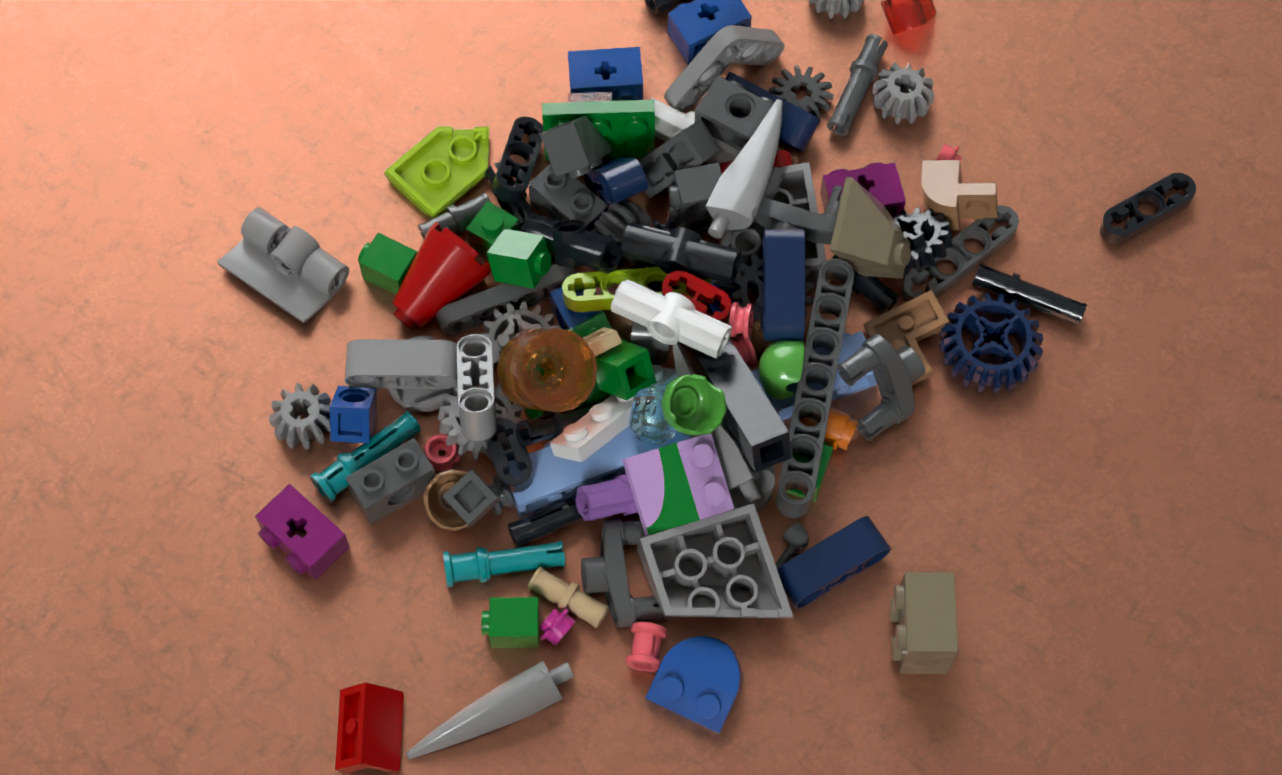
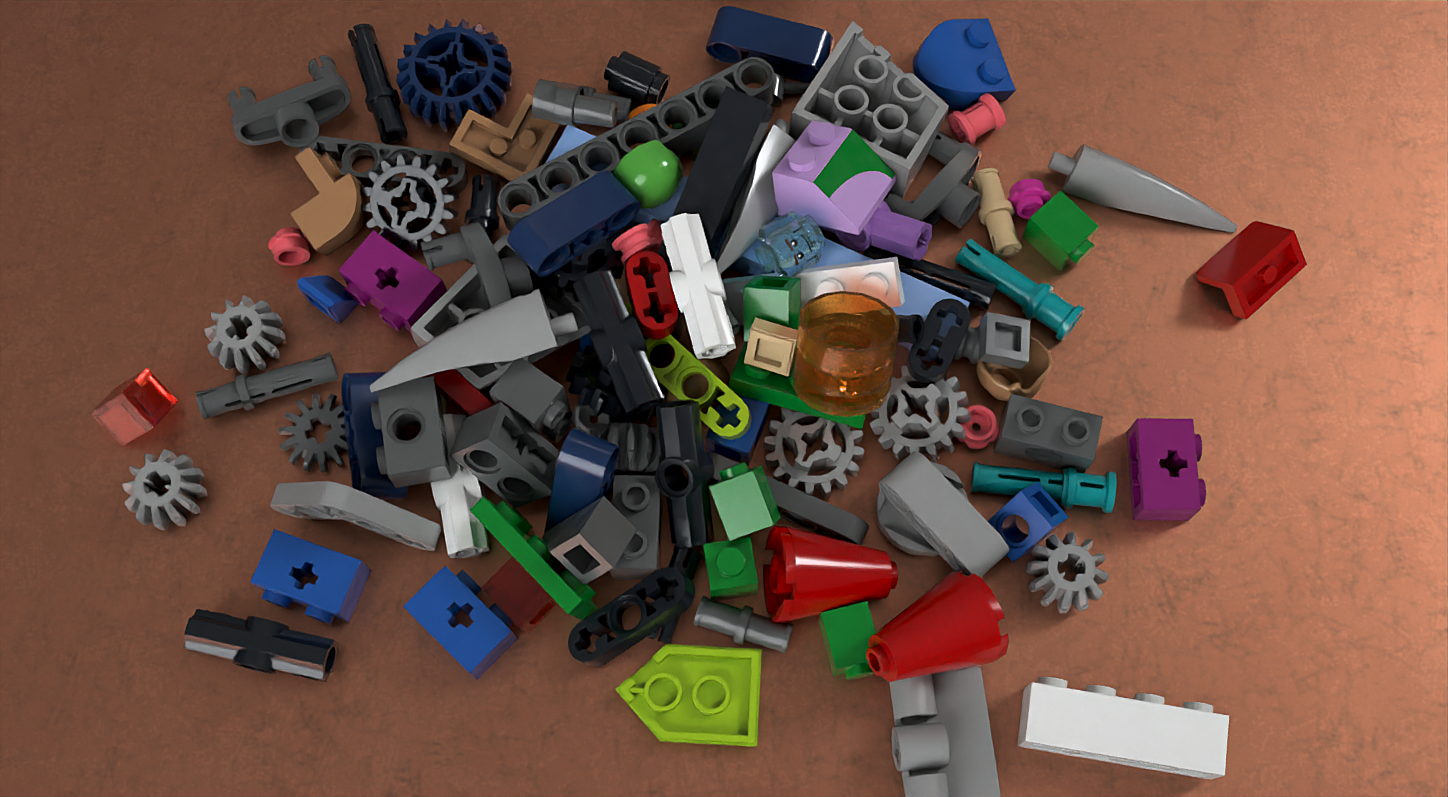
camera: 130 degrees left, 5 degrees up
light grey beam [457,334,497,441] -> none
bright green hair [661,374,727,435] -> none
dark tan slope [830,177,911,278] -> none
black beam [1099,173,1196,244] -> none
none -> dark grey connector [227,55,351,148]
none -> blue slope [296,275,359,323]
none -> black brick [604,51,670,105]
none -> red cone [866,569,1009,682]
none -> white brick [1017,677,1229,780]

